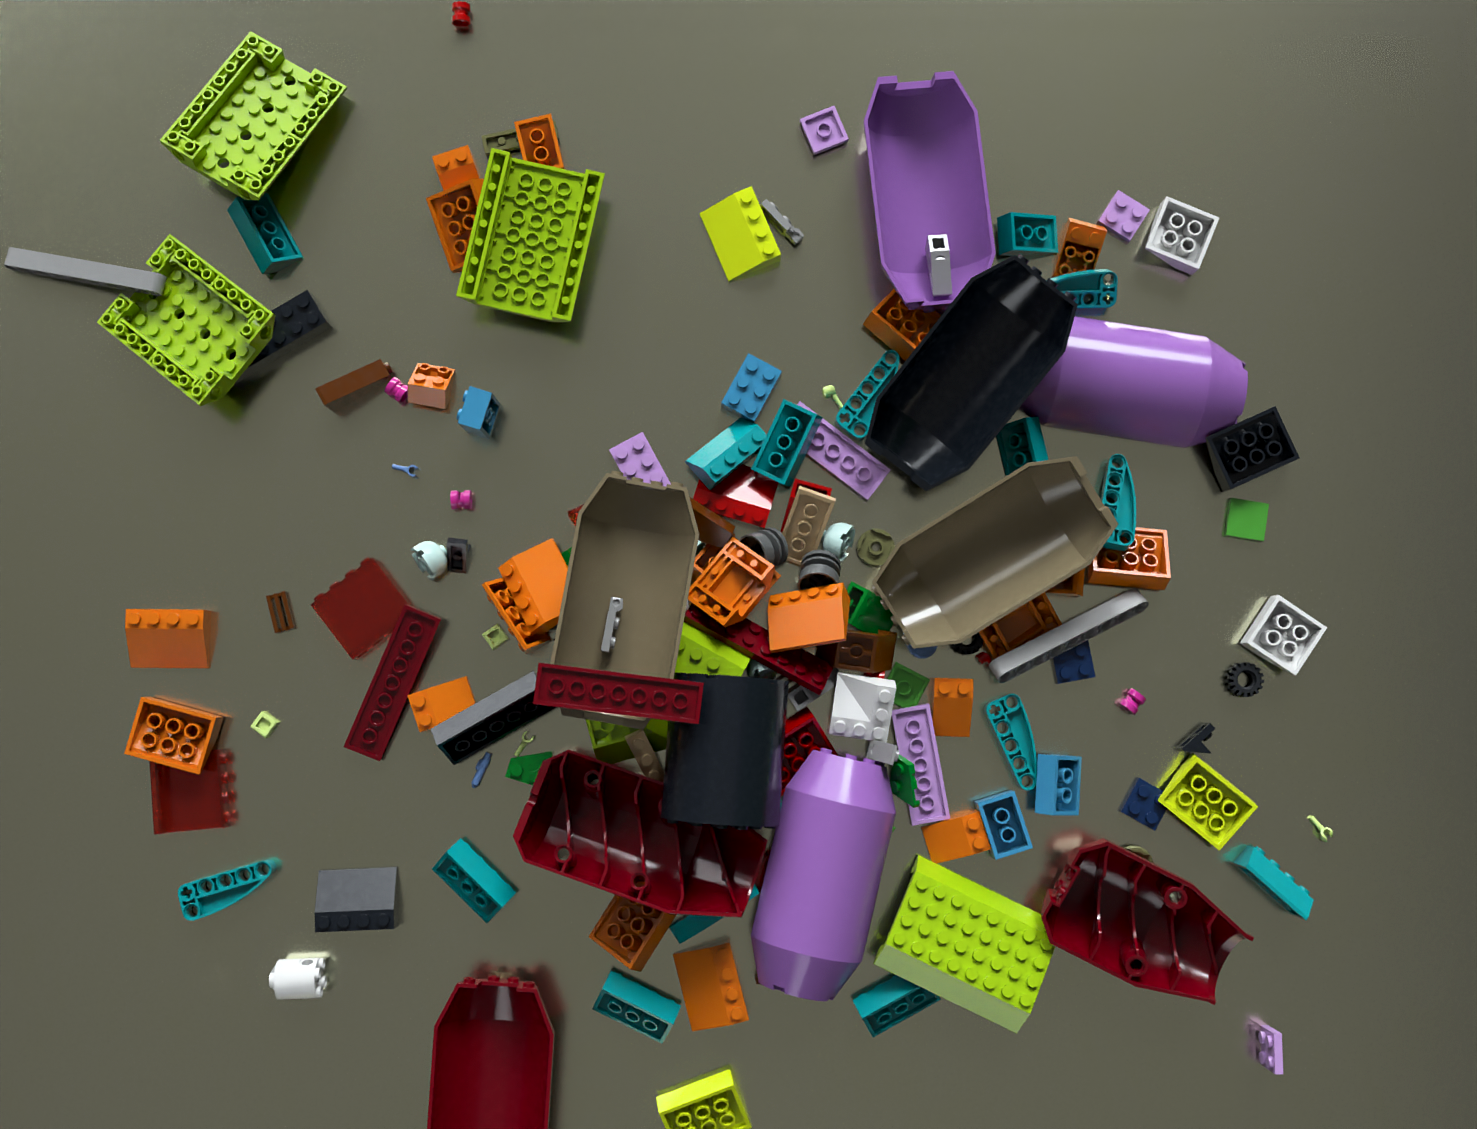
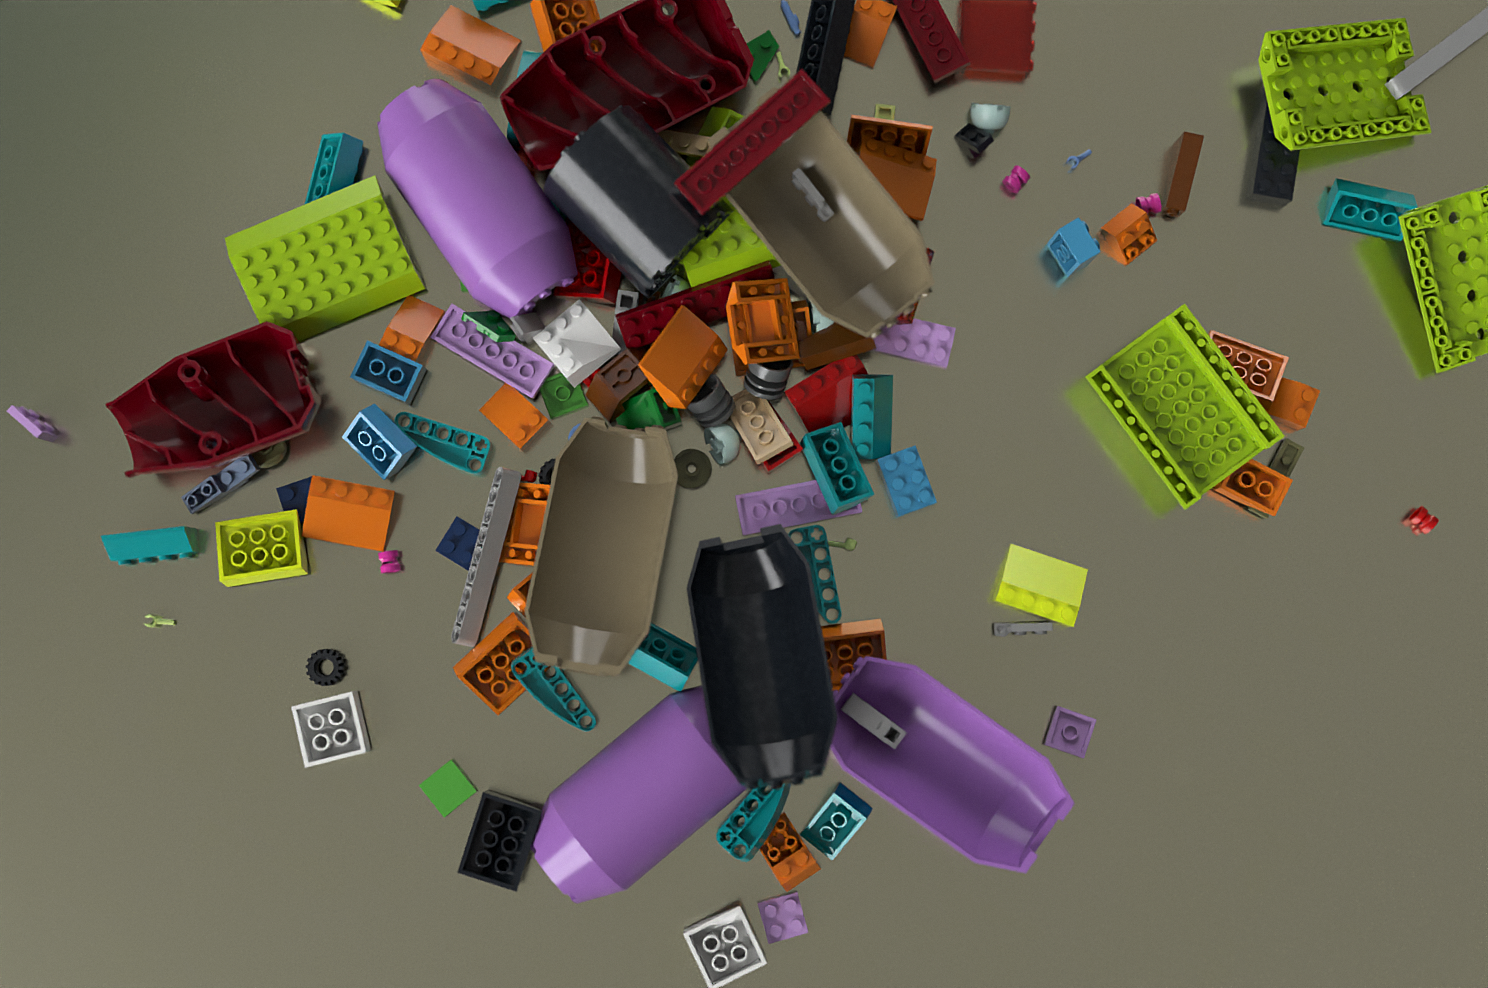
camera: 130 degrees right, 0 degrees up
black slope [1177,723,1215,754] -> none
none -> sand blue slope [181,454,260,514]
none -> orange slope [301,475,395,552]

